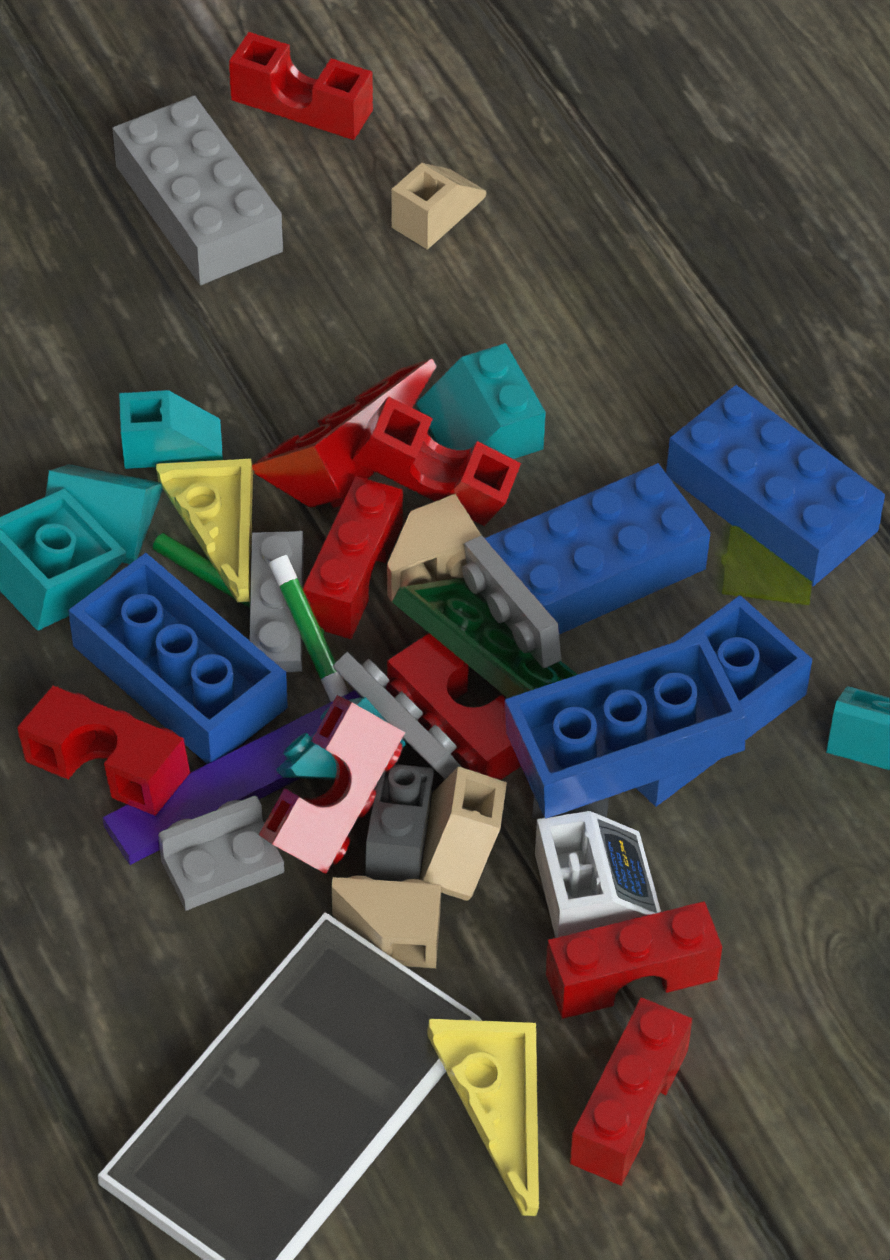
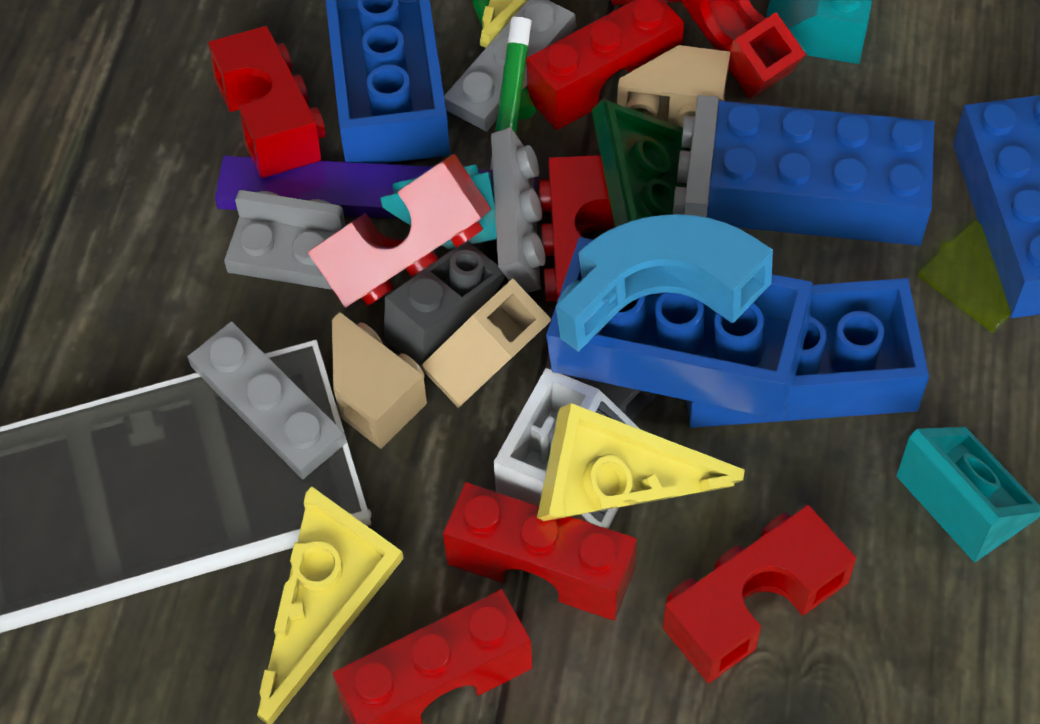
camera: 40 degrees right, 5 degrees up
none -> light grey plate [187,321,347,480]
none -> light yellow wing [537,403,745,521]
none -> dark azure arch [556,214,773,352]
none -> red arch [663,505,857,684]

